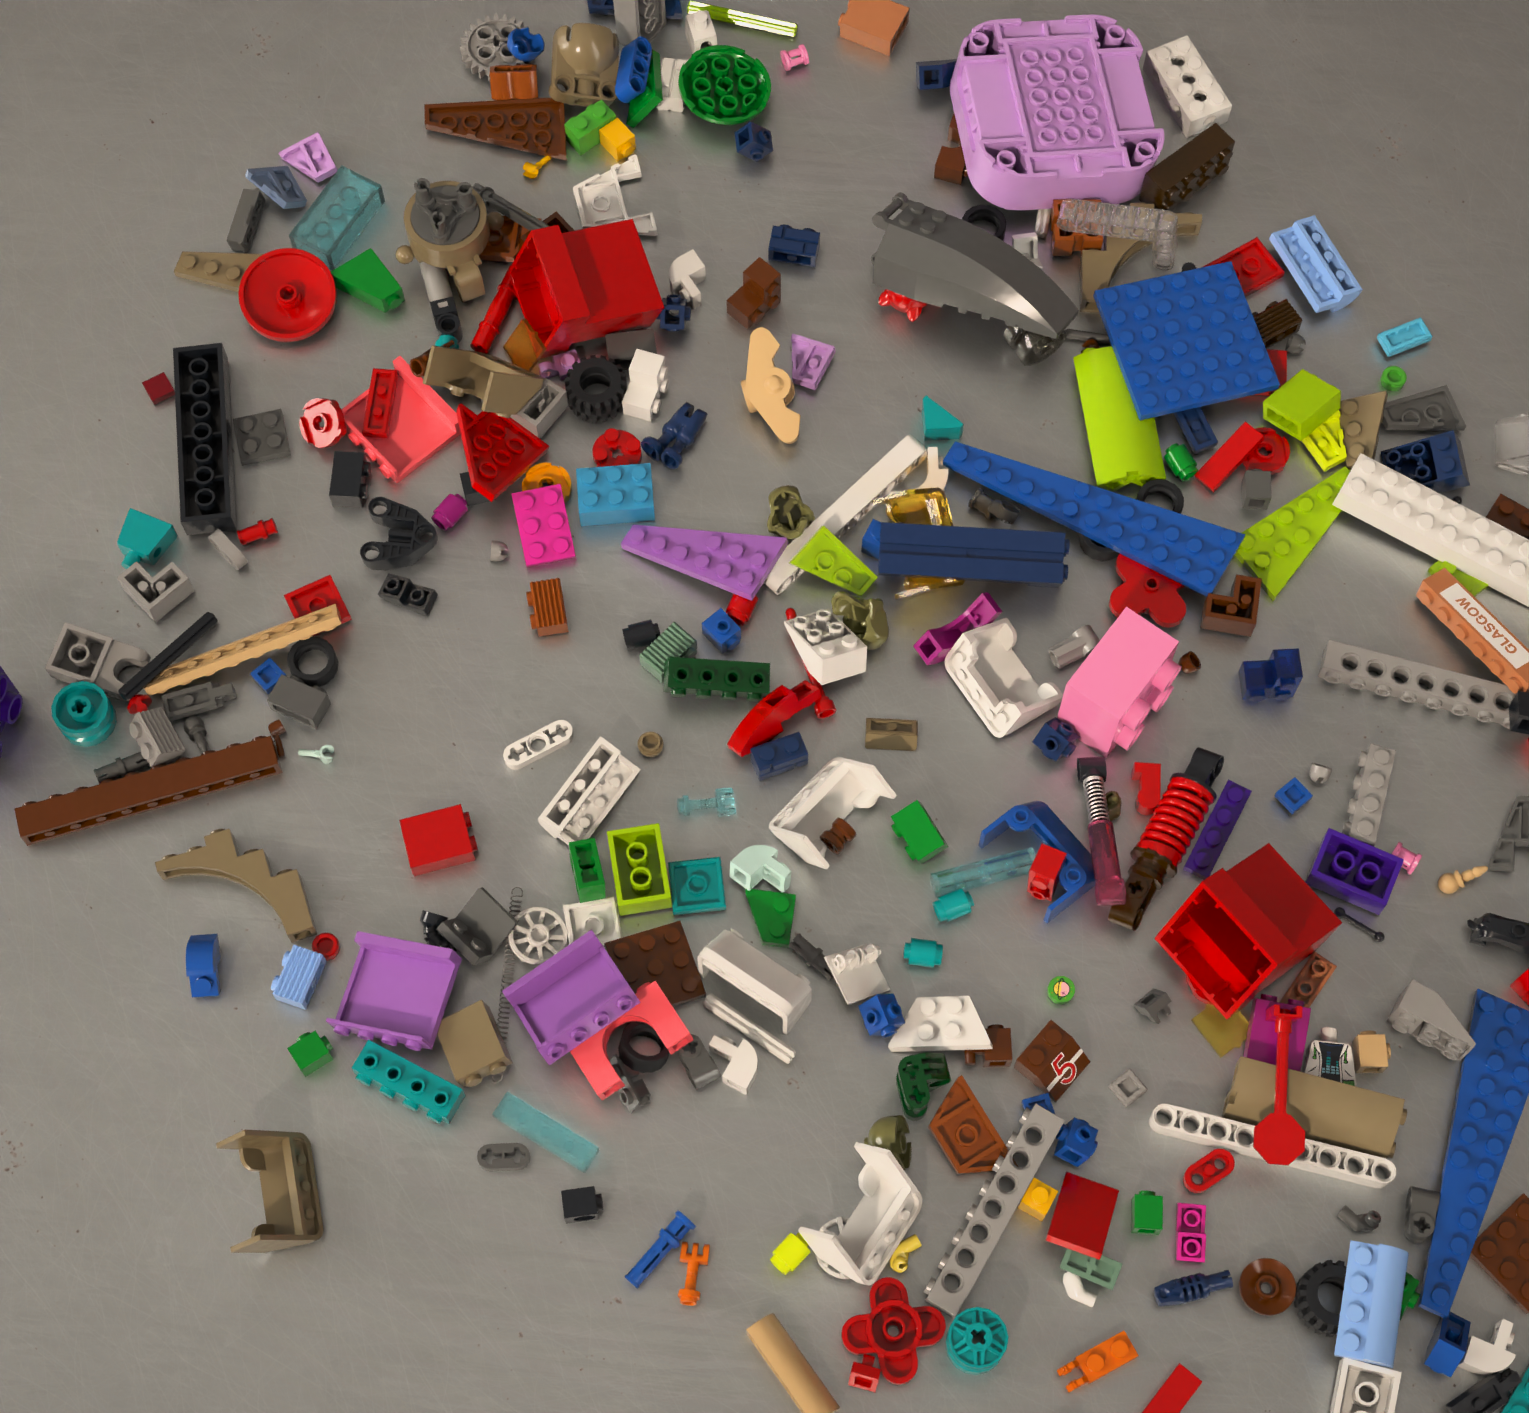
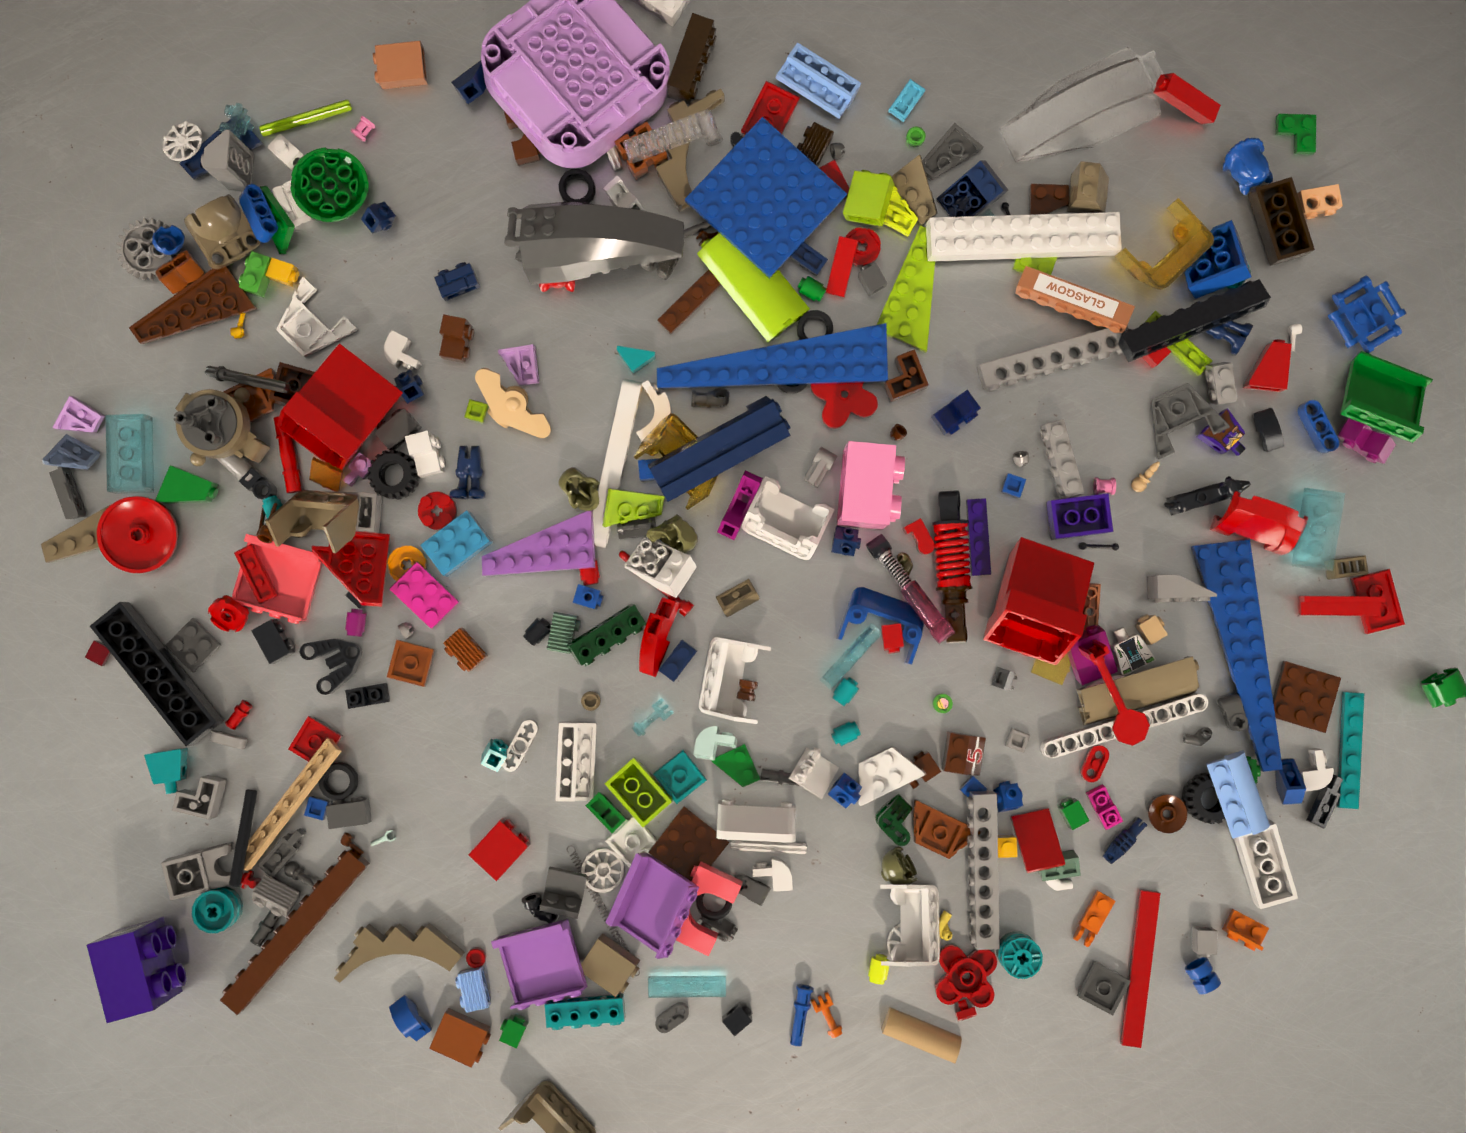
camera: 30 degrees left, 20 degrees up
green brick [891,800,949,864] -> none
none -> dark orange plate [387,640,435,687]
none -> dark orange brick [429,1008,491,1068]
none -> lime tile [464,399,489,423]
none -> teal brick [480,739,508,772]
none -> dark grey hinge [617,517,656,539]
none -> reddish brown plate [657,269,721,334]

